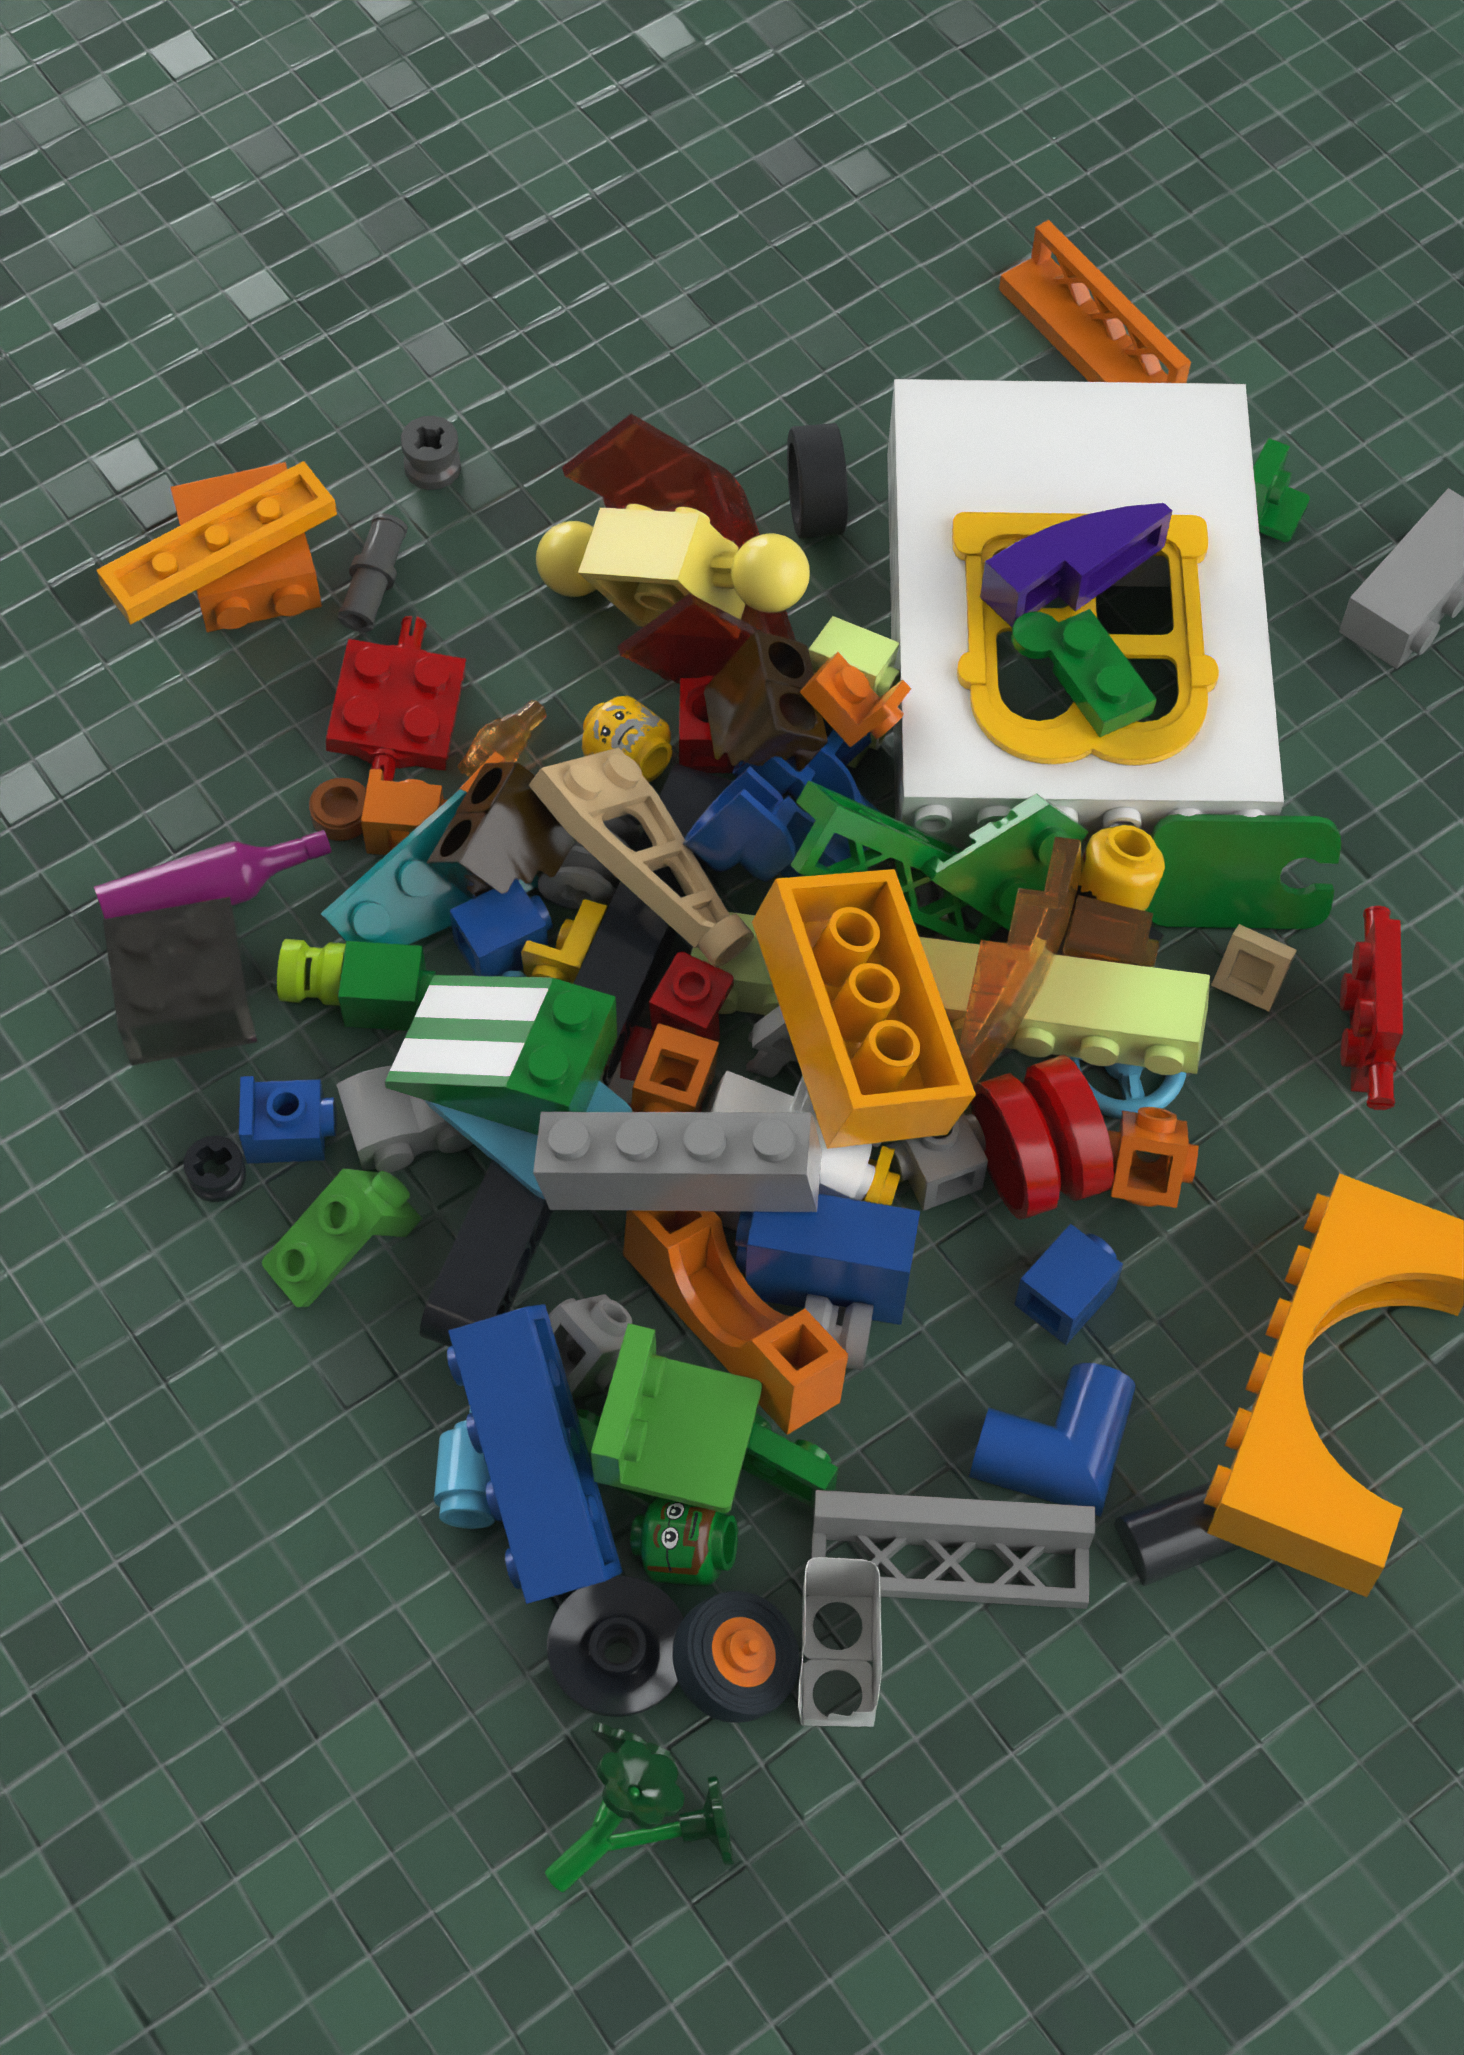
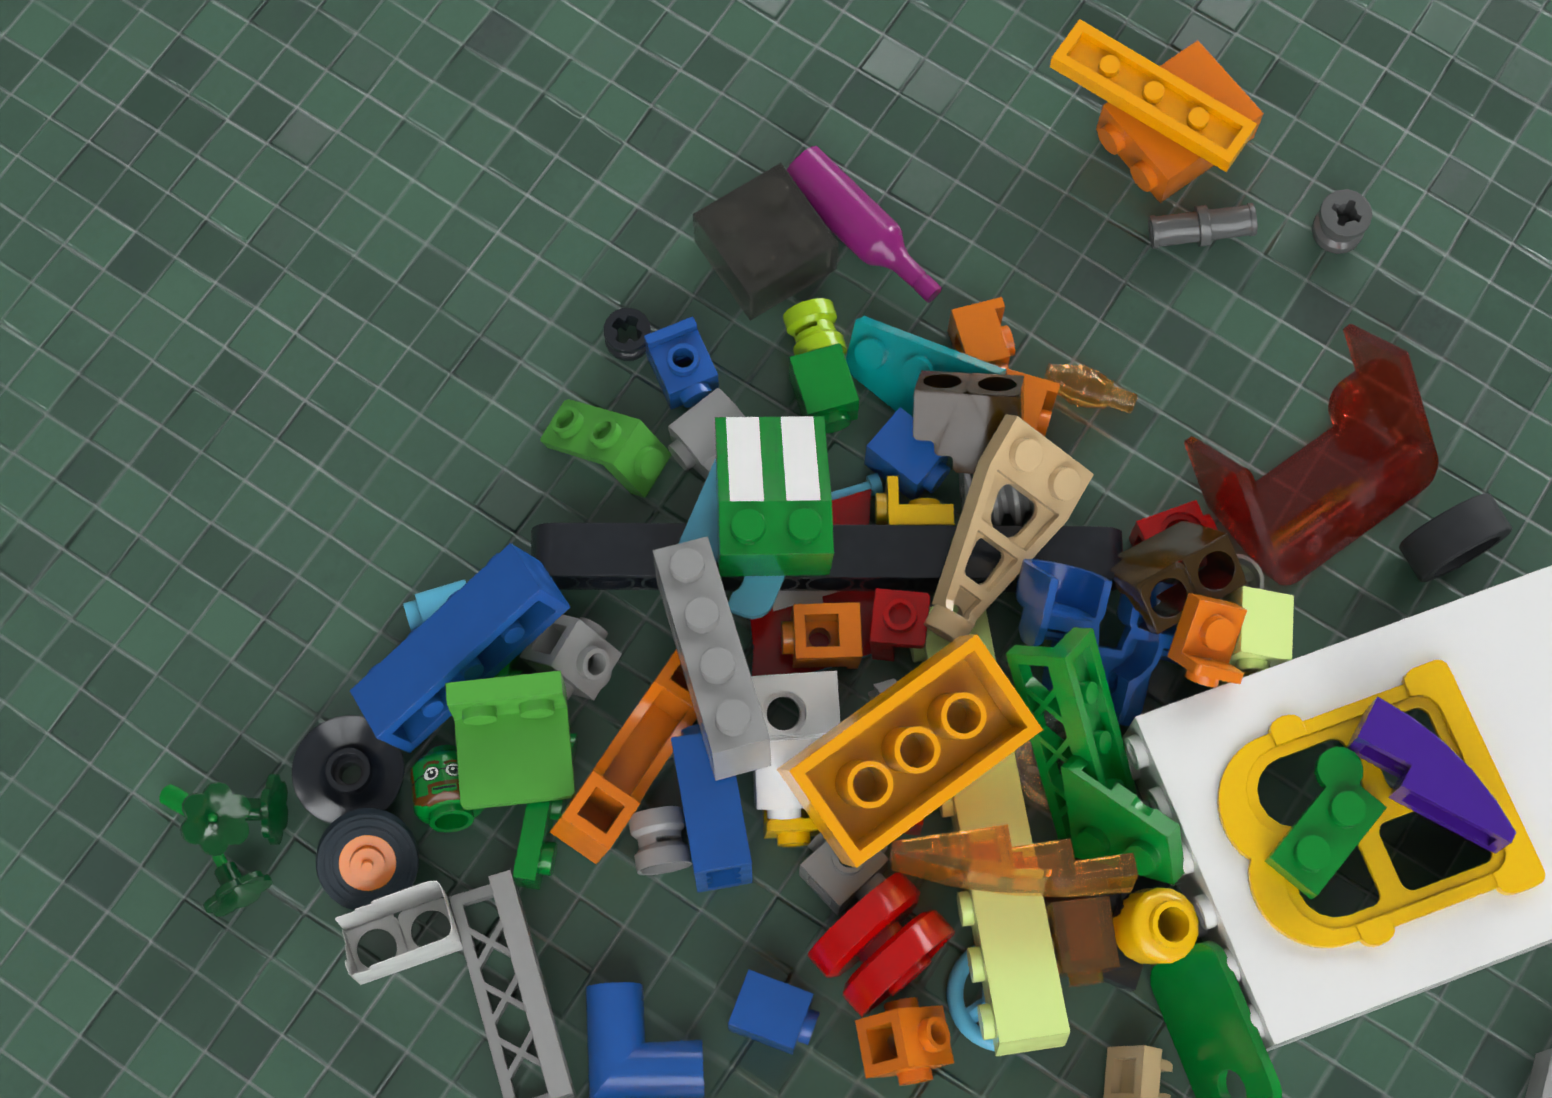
camera: 70 degrees right, 10 degrees up
dark orange tile [309,778,366,841] -> none
red plate [326,616,466,789] -> none
light yellow brick [536,504,810,635] -> none
yellow head [582,696,672,783] -> none

